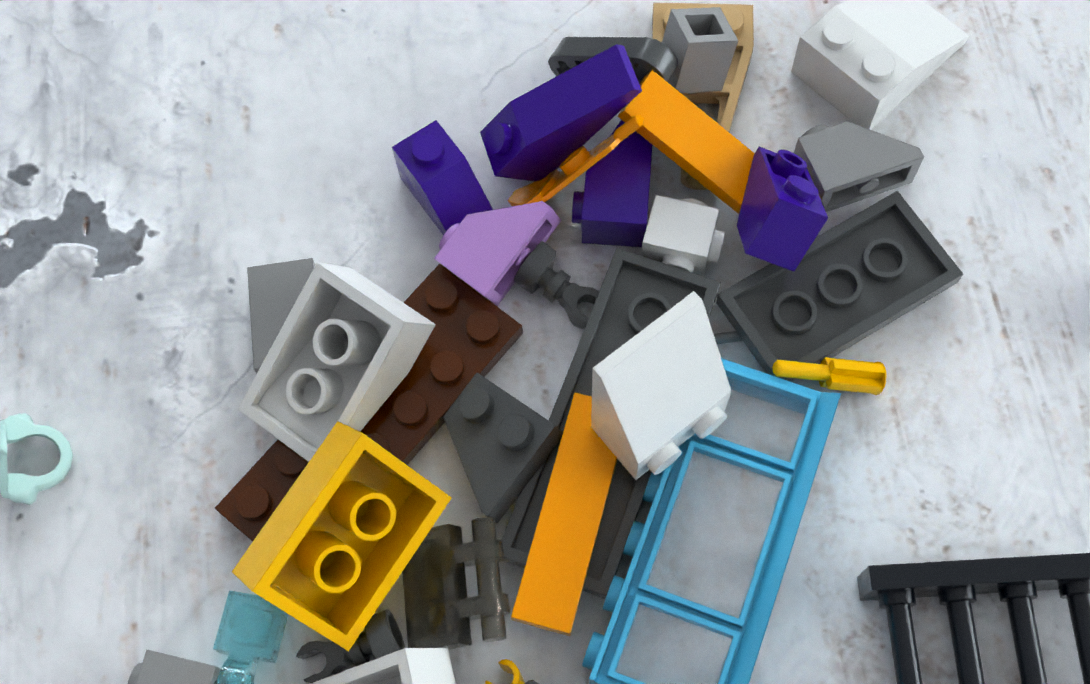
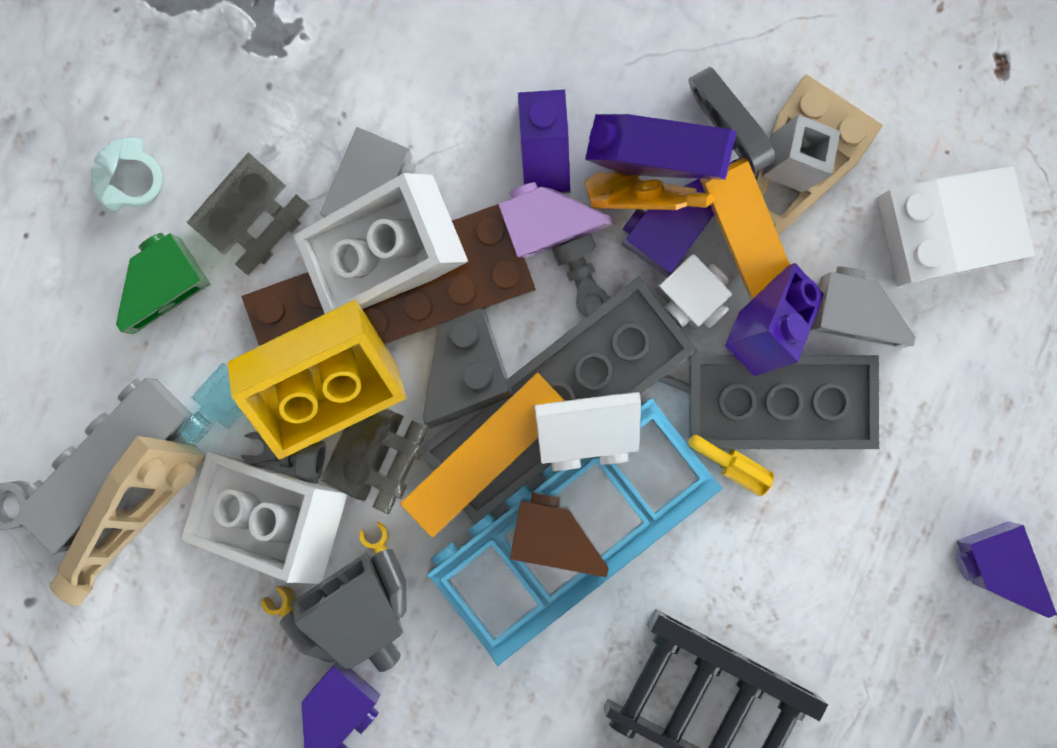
camera: 25 degrees right, 20 degrees up
none -> green slope [116,233,211,335]
none -> clear smoke plate [186,152,310,276]
none -> reddish brown slope [510,492,608,578]

